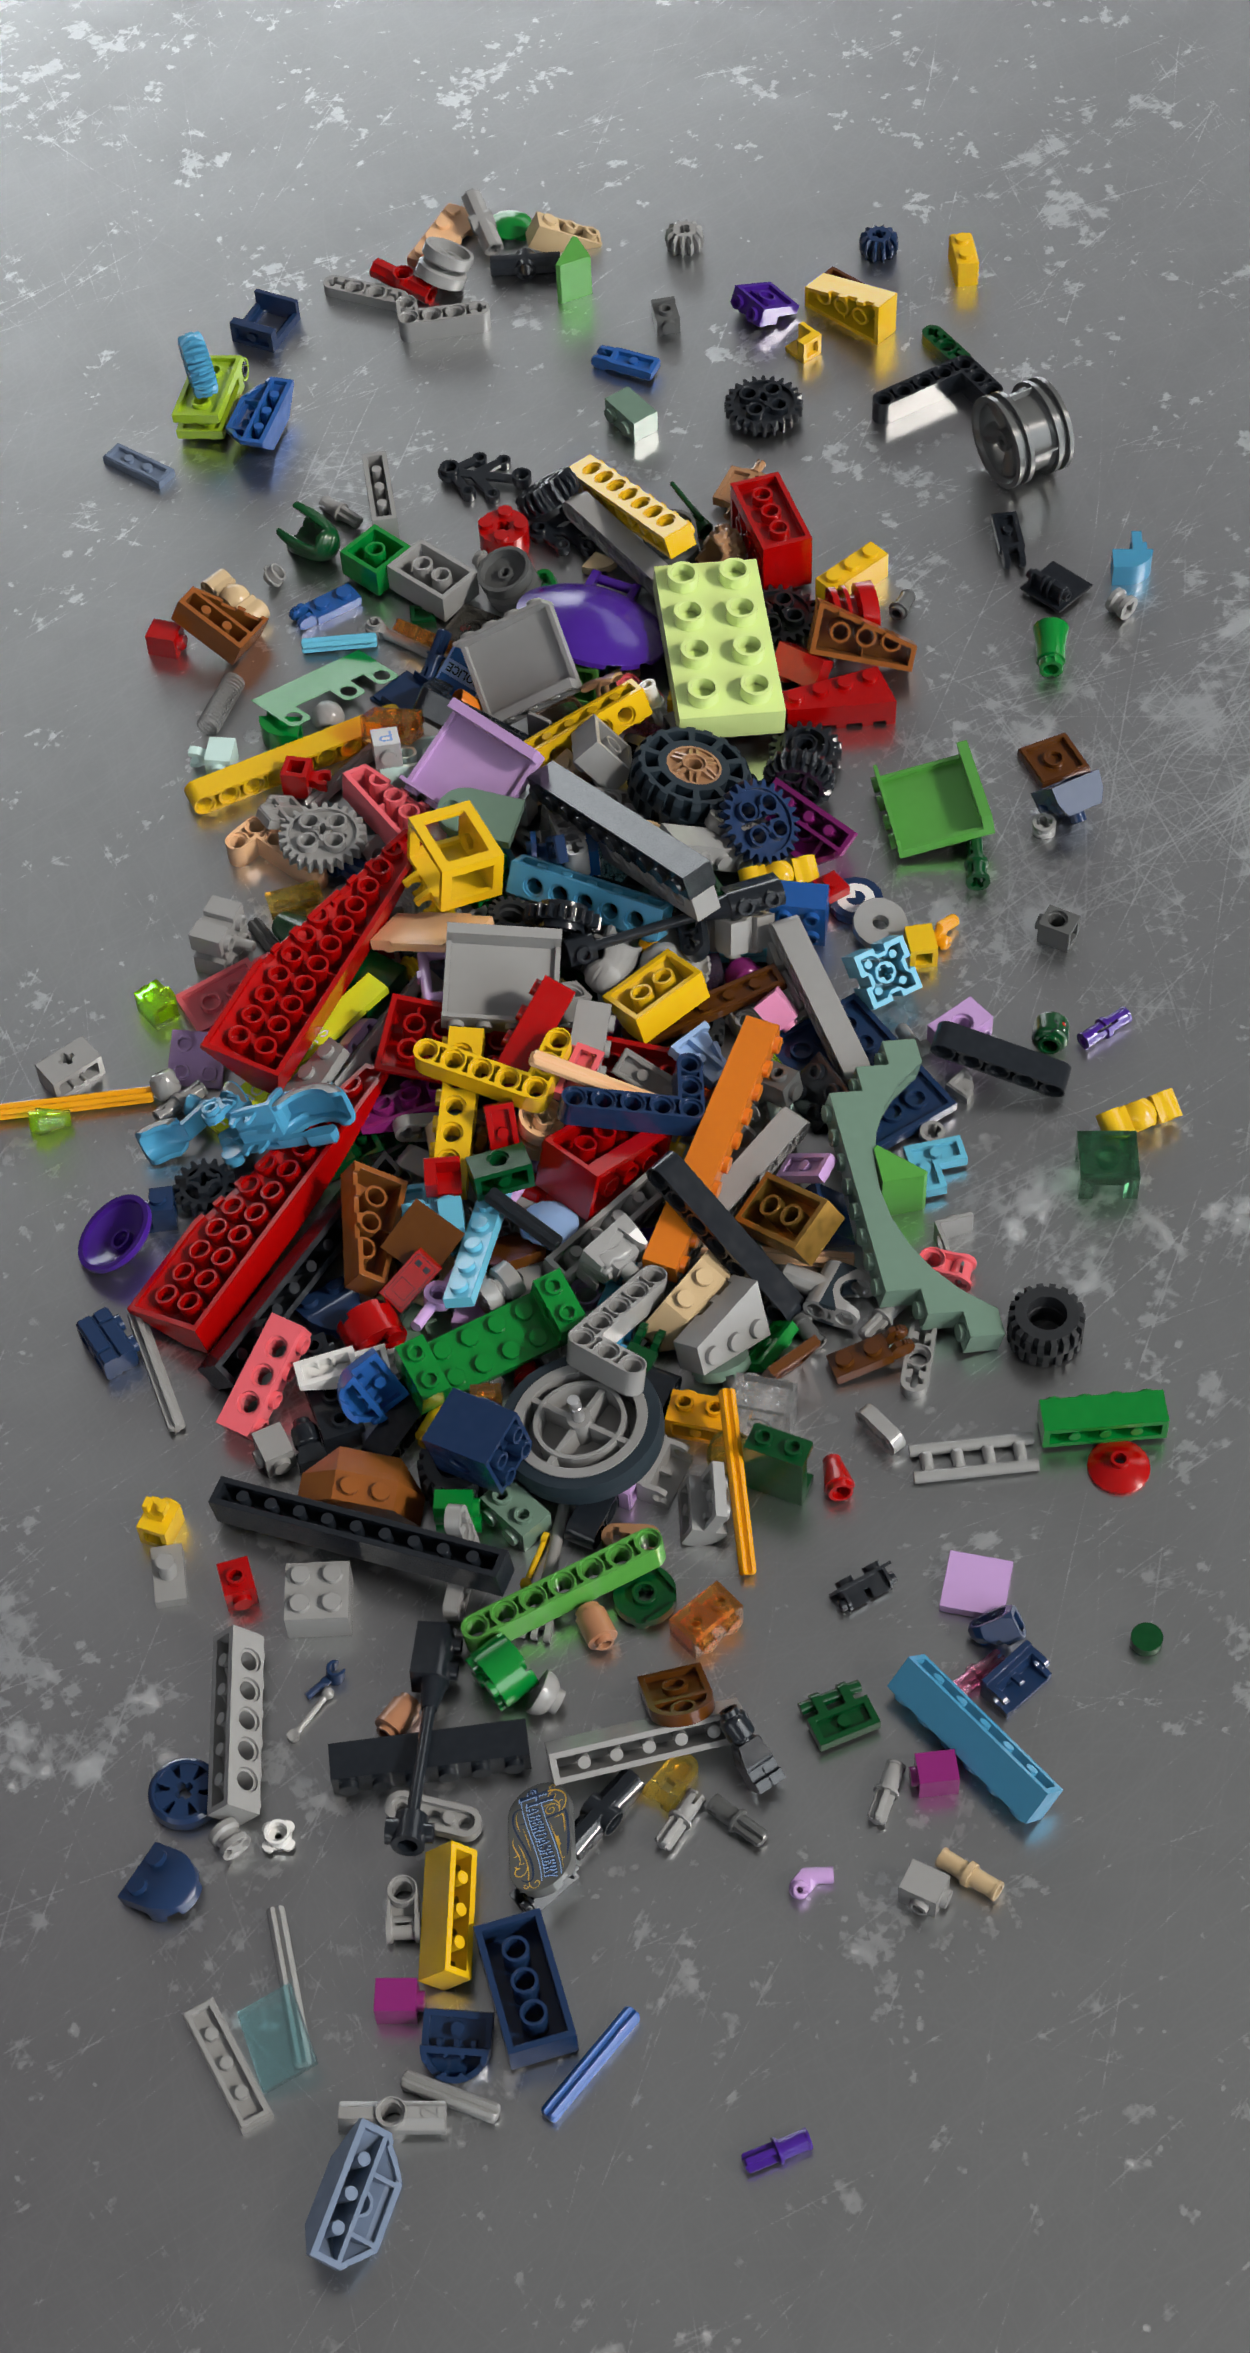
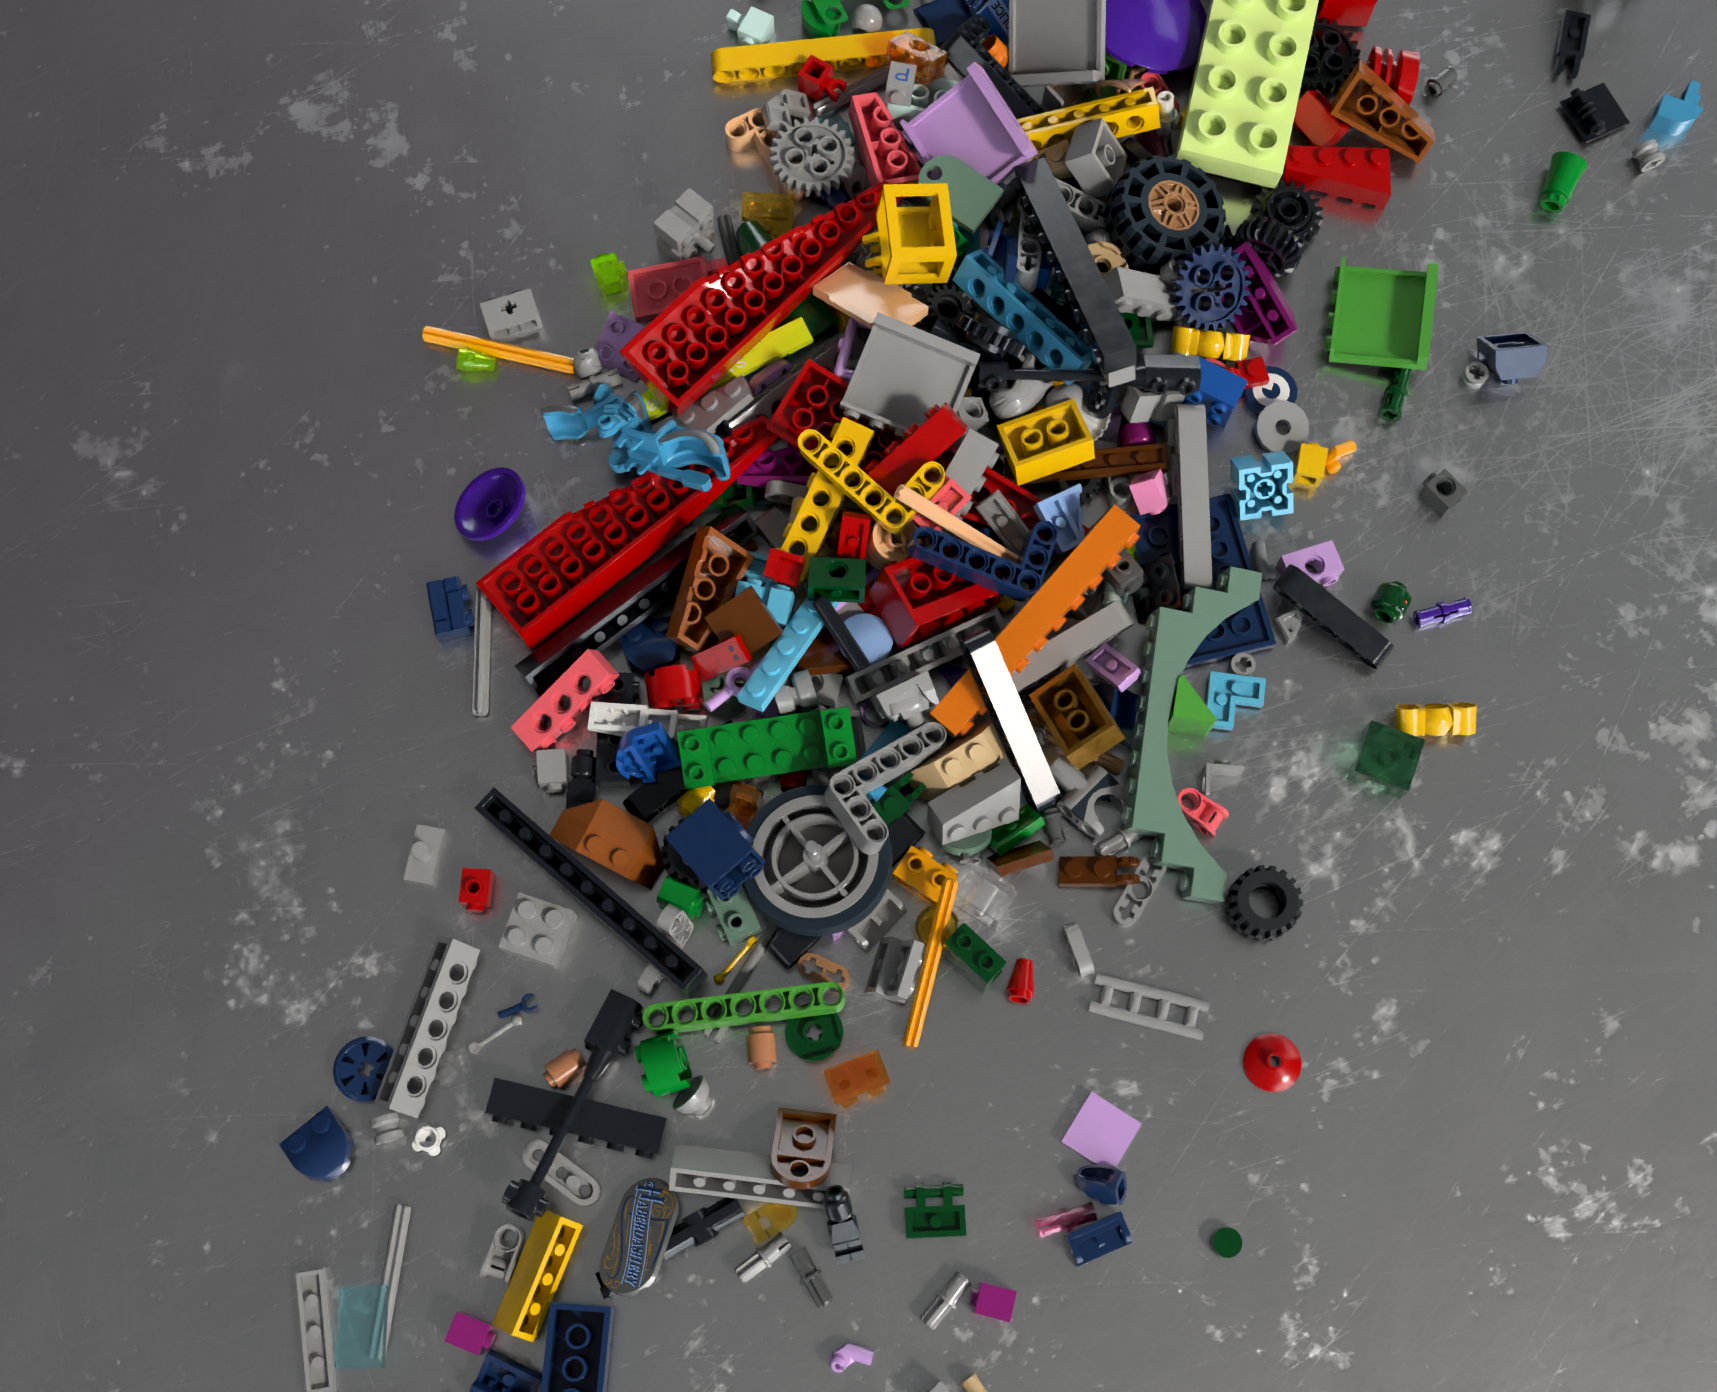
camera: 15 degrees right, 20 degrees up
yellow brick [136,1496,185,1547] -> none
dark blue brick [146,1186,179,1233] -> none
black gear [172,1158,236,1217] -> none
yellow brick [815,541,889,601] -> none
black hinge [829,1560,898,1612] -> none
dark azure brick [887,1654,1063,1824] -> none
reddish brown tile [1017,732,1091,789] -> none
green brick [1037,1389,1170,1448] -> none

